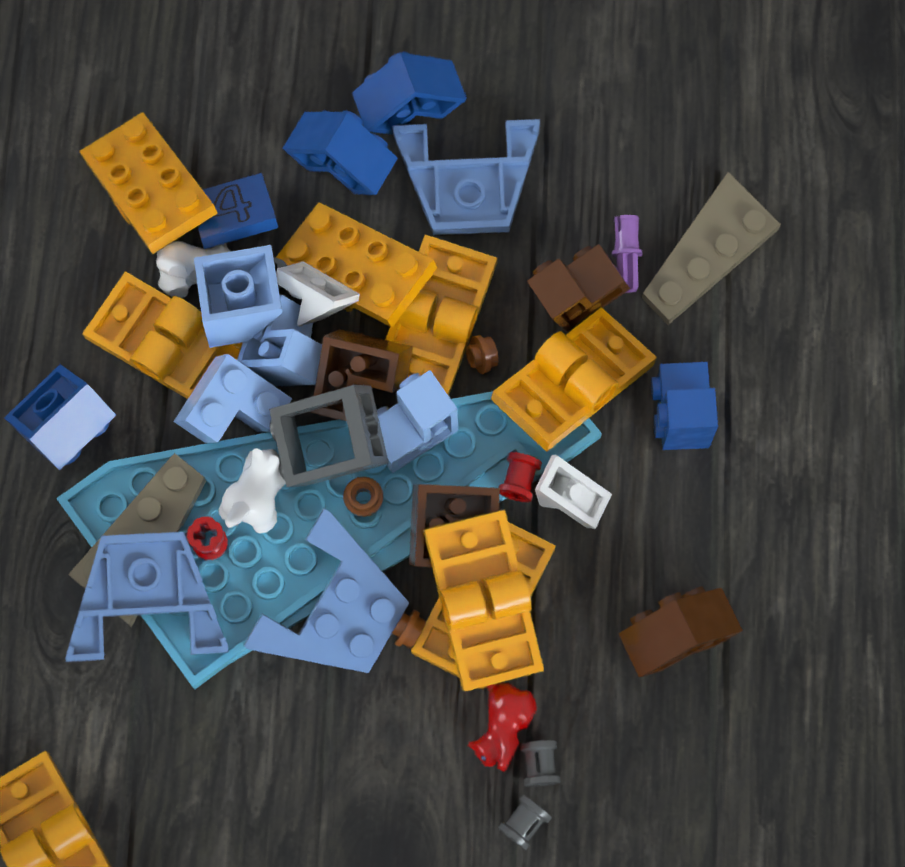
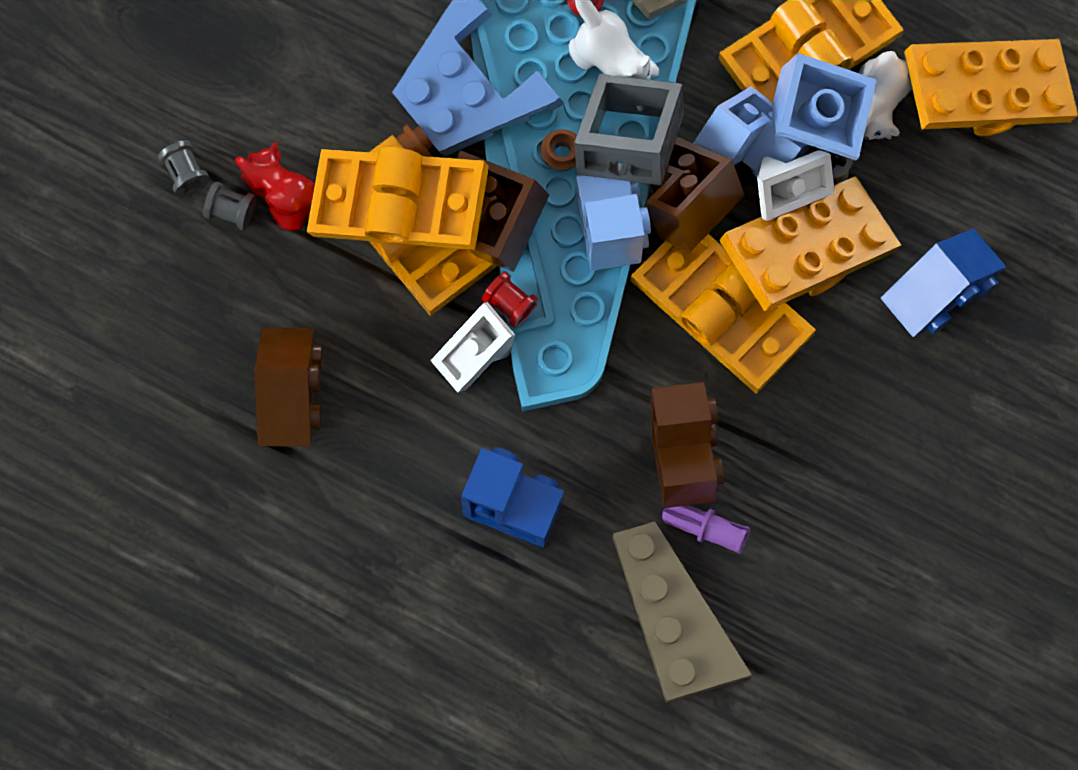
camera: 110 degrees right, 0 degrees up
light blue brick [173,354,292,443] -> none
blue tile [198,173,279,249] -> none
blue brick [352,52,467,135] -> none
medium blue wing [393,119,540,235] -> none
dark orange plate [466,335,498,374] -> none
light orange plate [491,307,657,452] -> none

